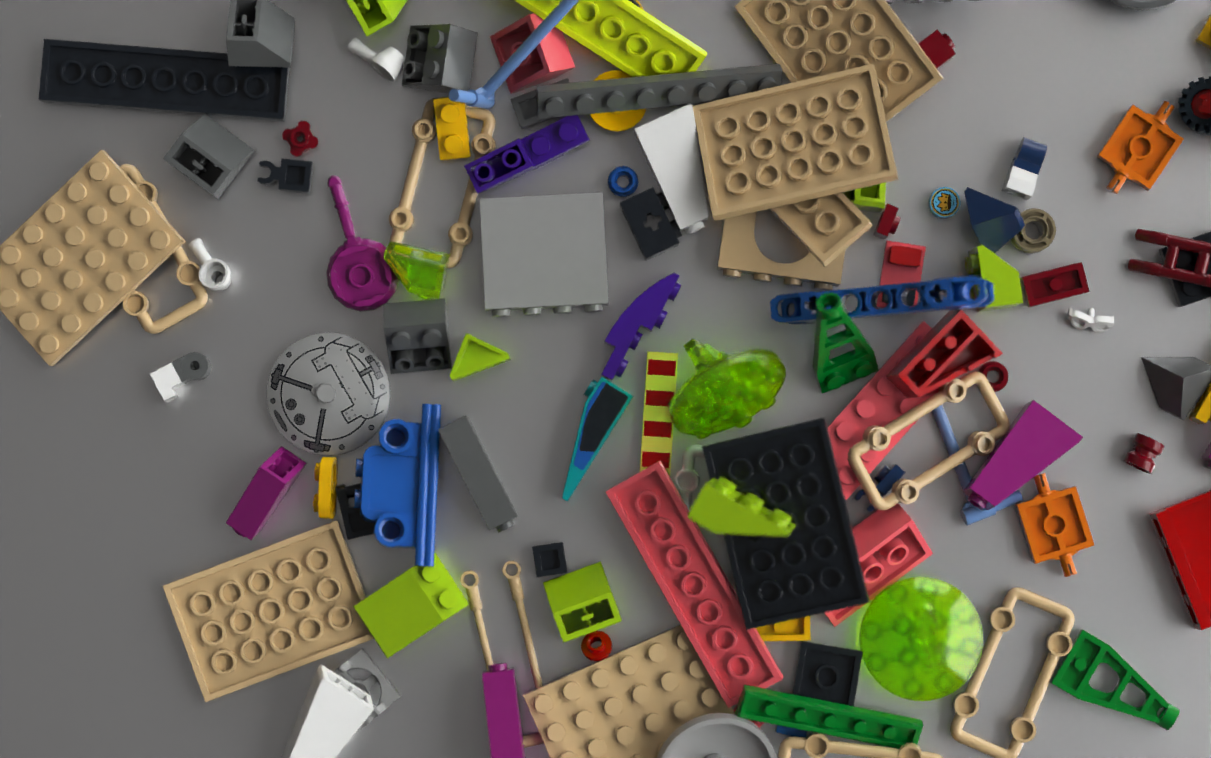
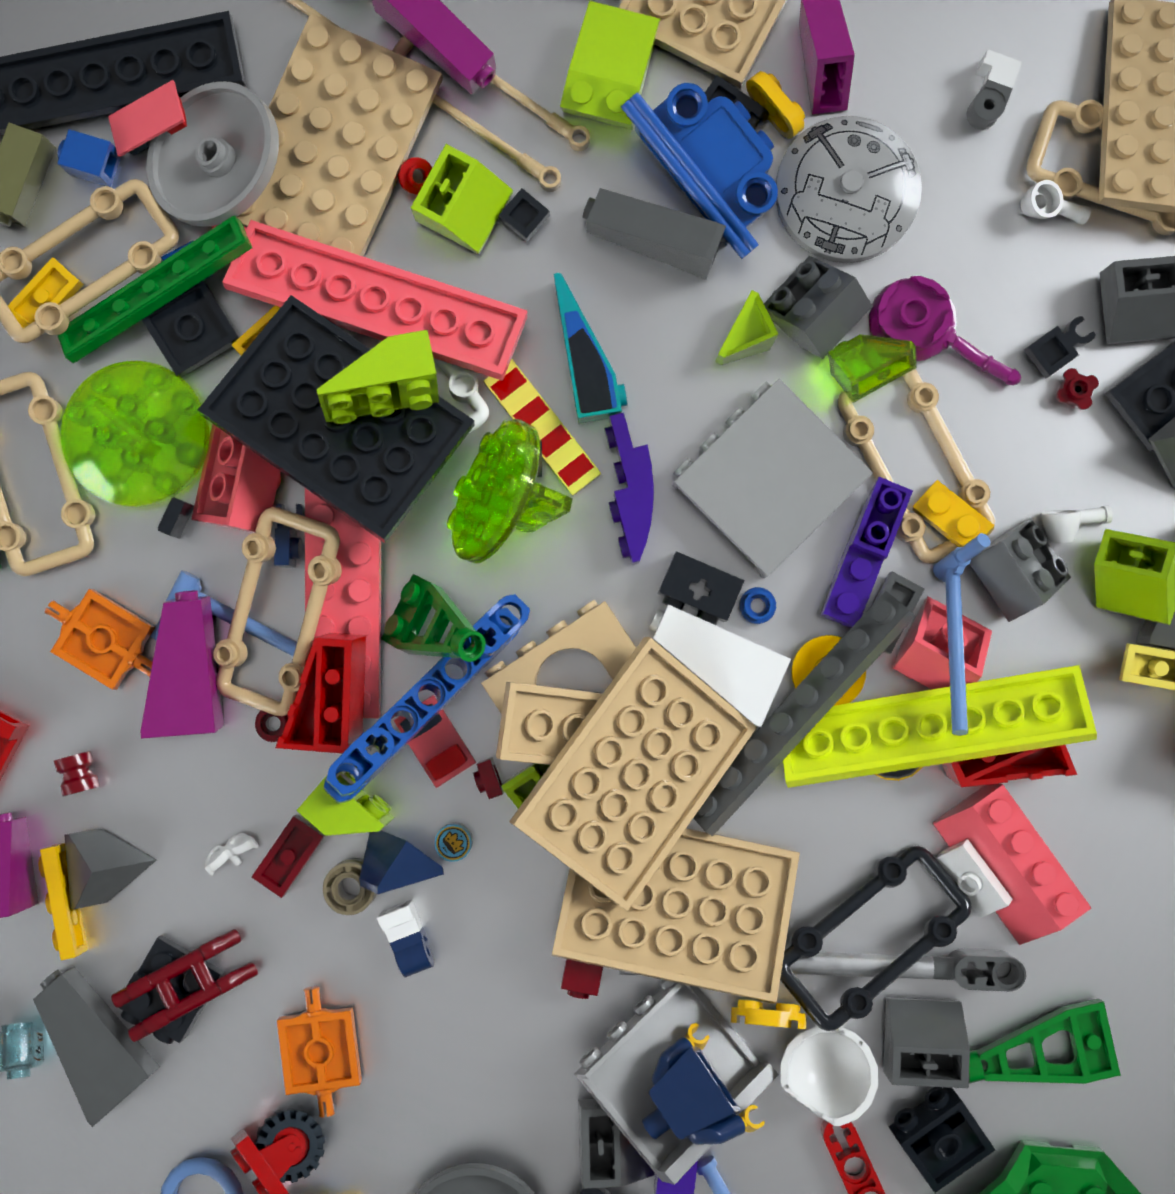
camera: 145 degrees right, 0 degrees up
none -> black tile [158,497,194,539]

